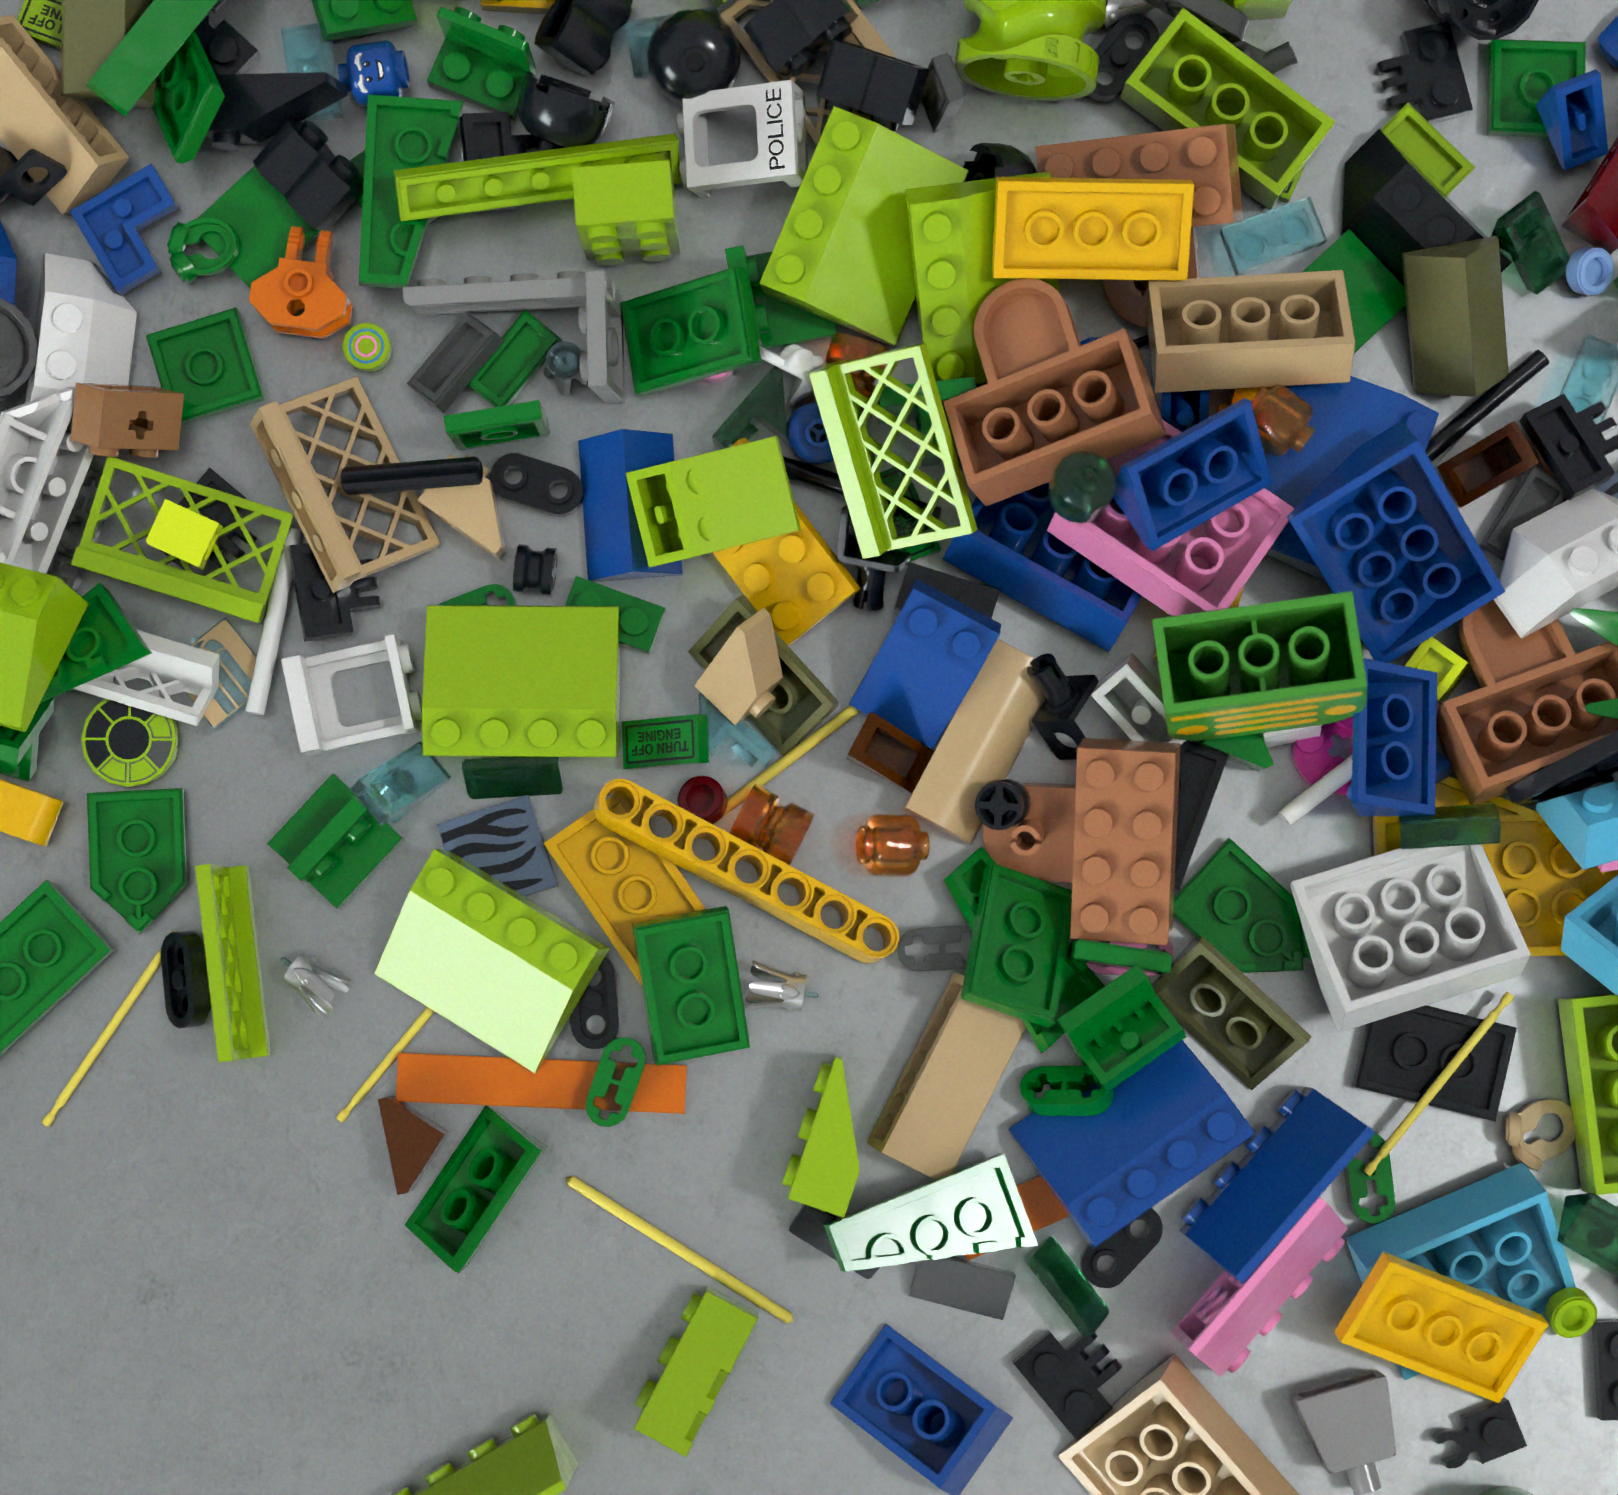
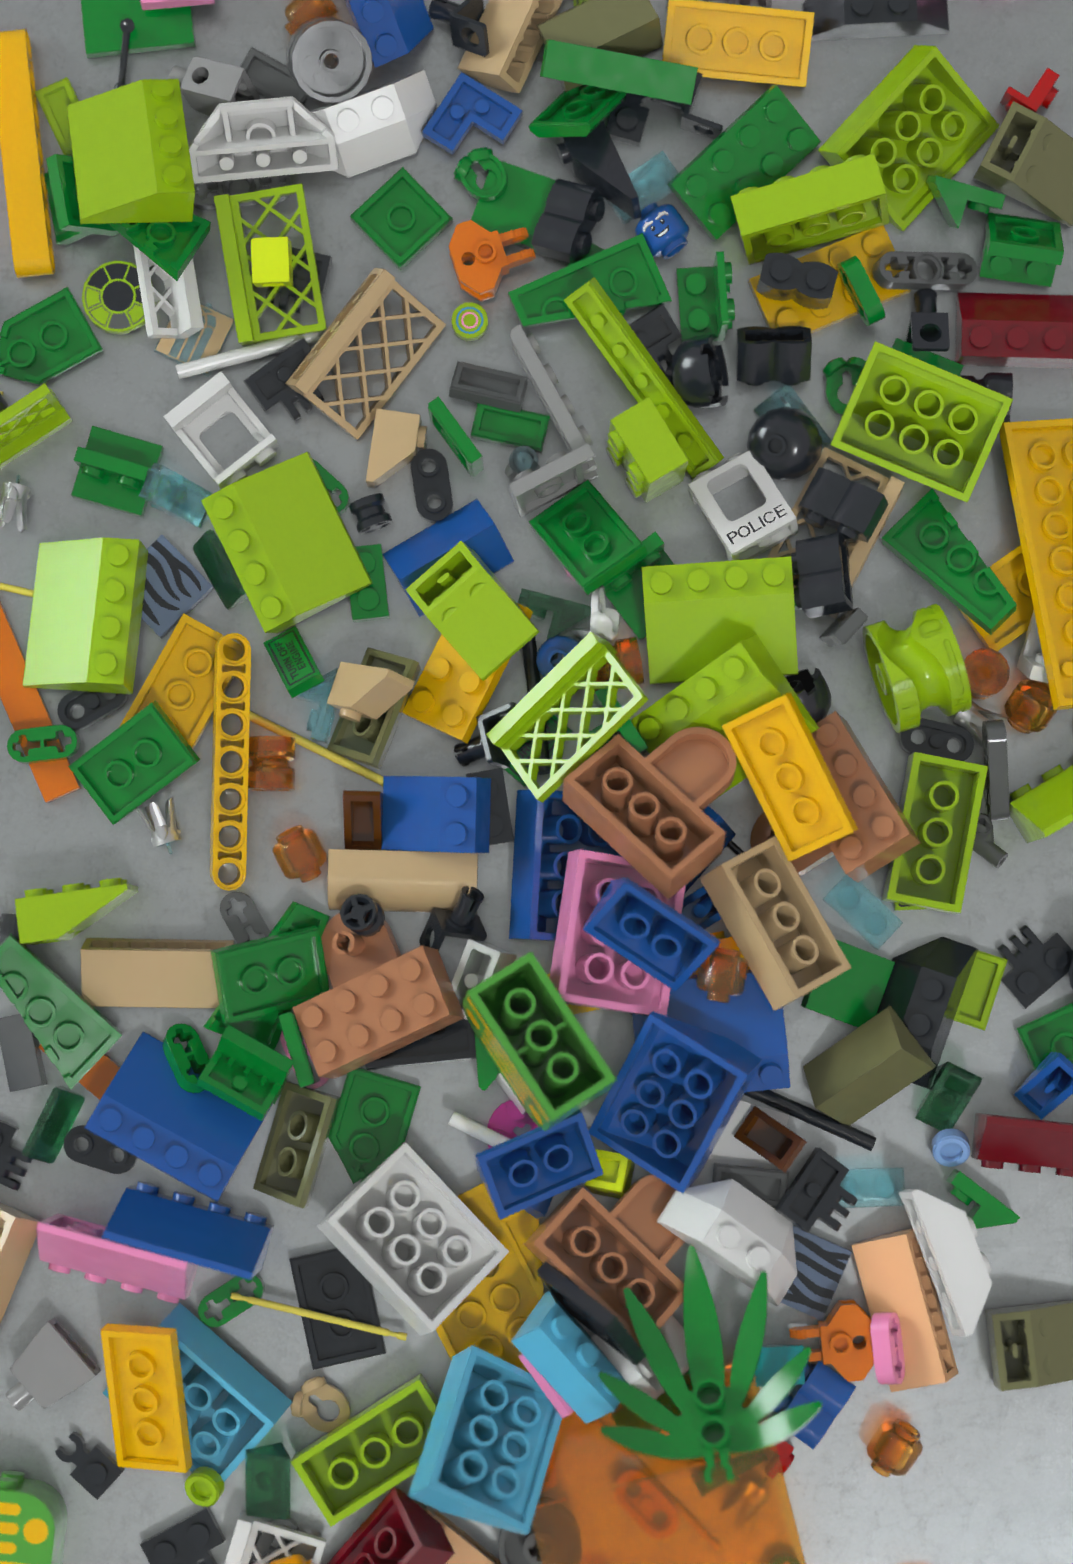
camera: 65 degrees right, 0 degrees up
medium nougat brick [70,383,184,458] -> none
black axle [341,456,483,495] -> none
dark red tile [677,776,728,824] -> none
clear green head [1048,451,1117,524] -> none
clear green slope [1397,803,1500,849] -> none

